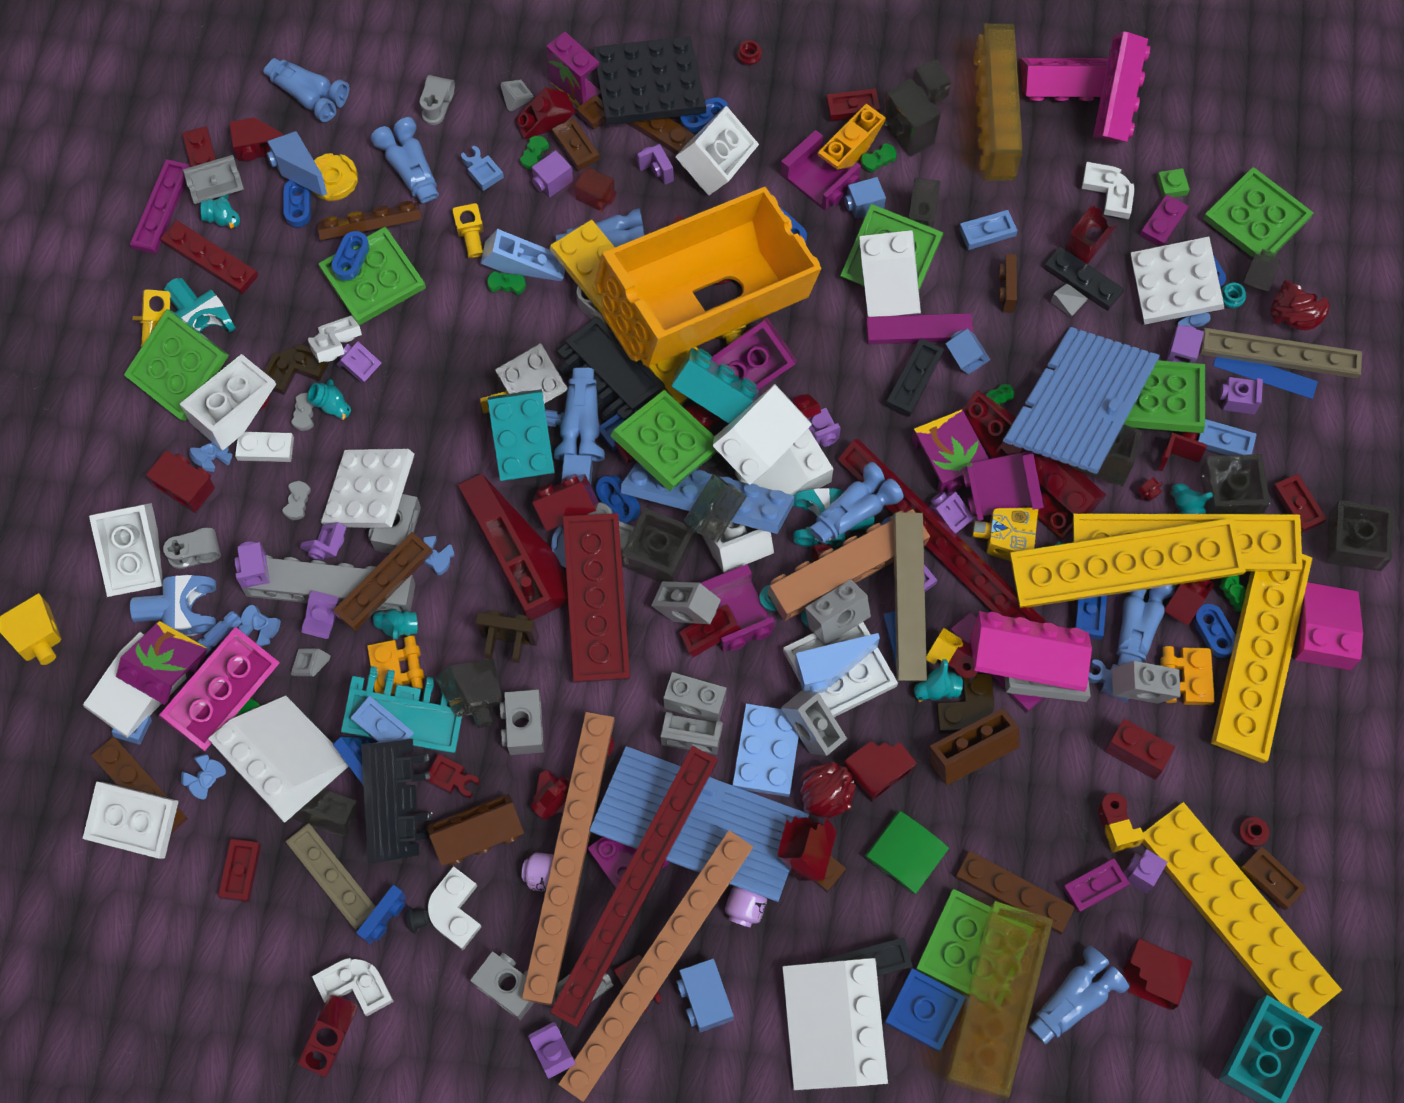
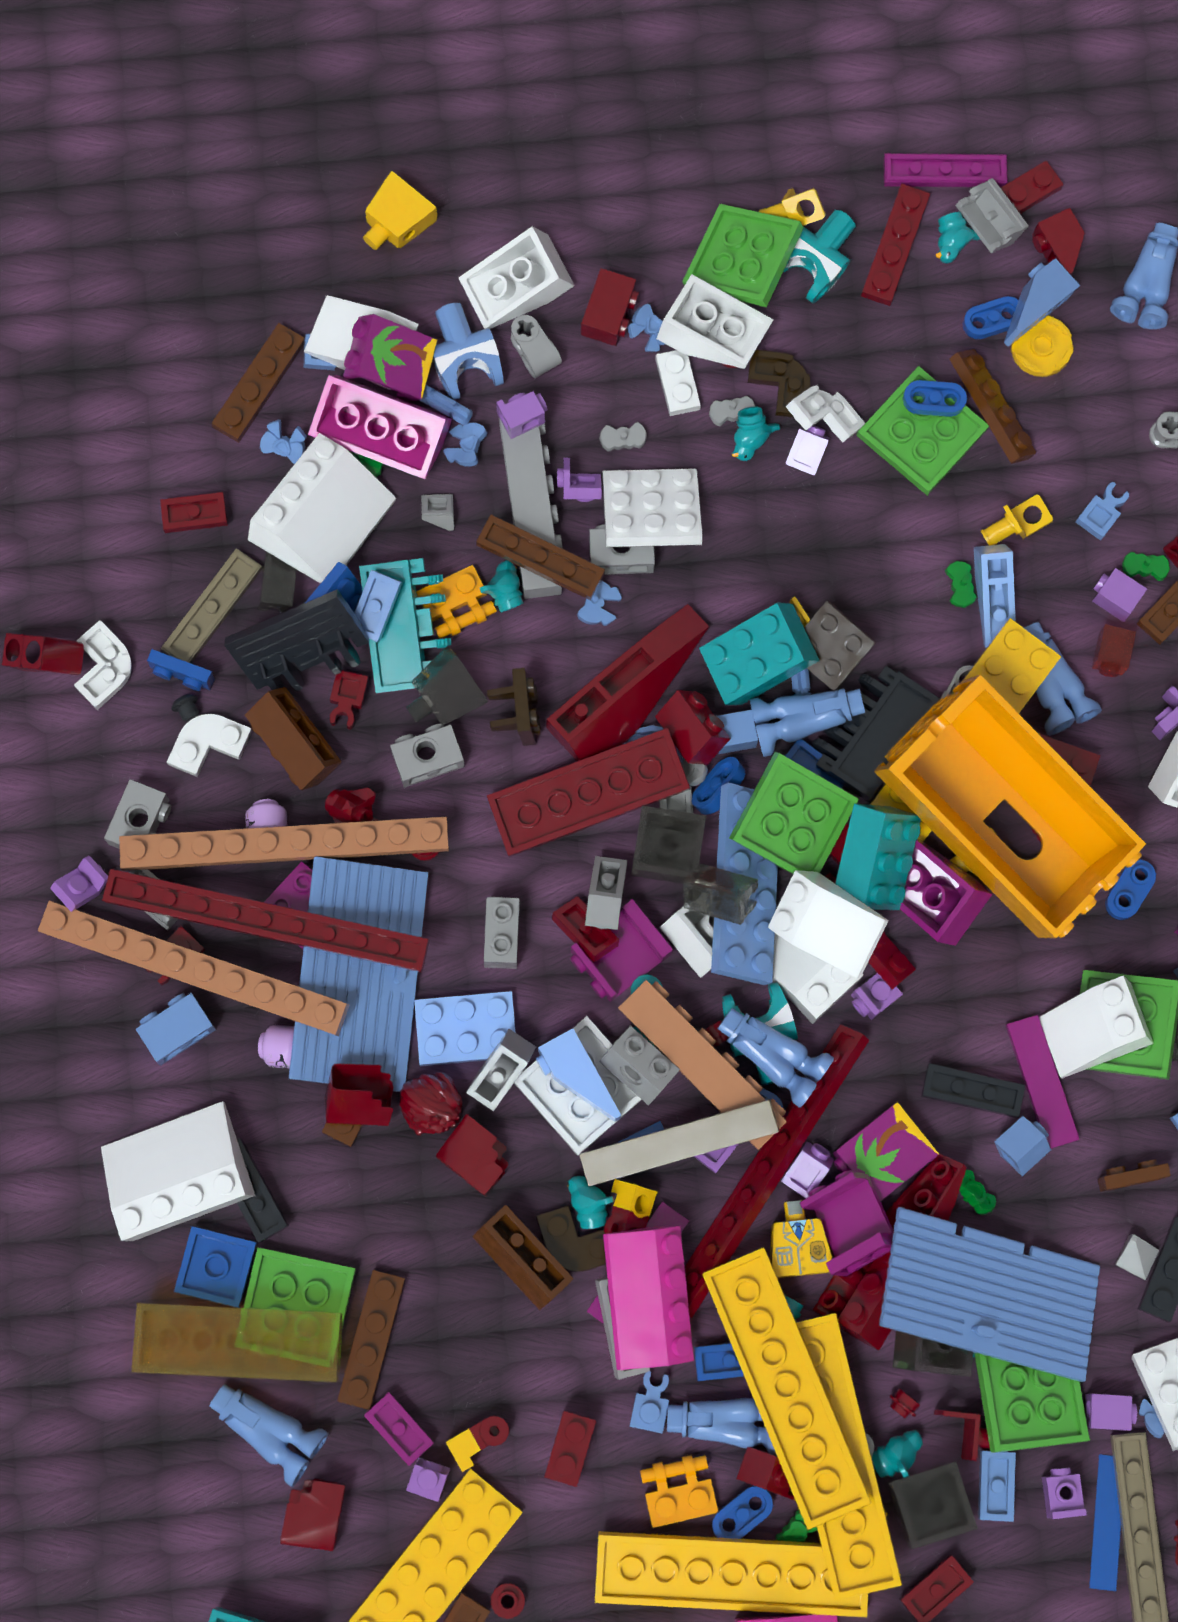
camera: 70 degrees right, 10 degrees up
white plate [83,782,178,859] -> none
medium lavender bracket [301,590,339,639] -> none
medium blue piece [370,117,439,203] -> none
light grey hinge [661,712,723,755] -> none
green slope [865,811,949,894] -> none
light grey brick [1112,661,1180,704] -> none

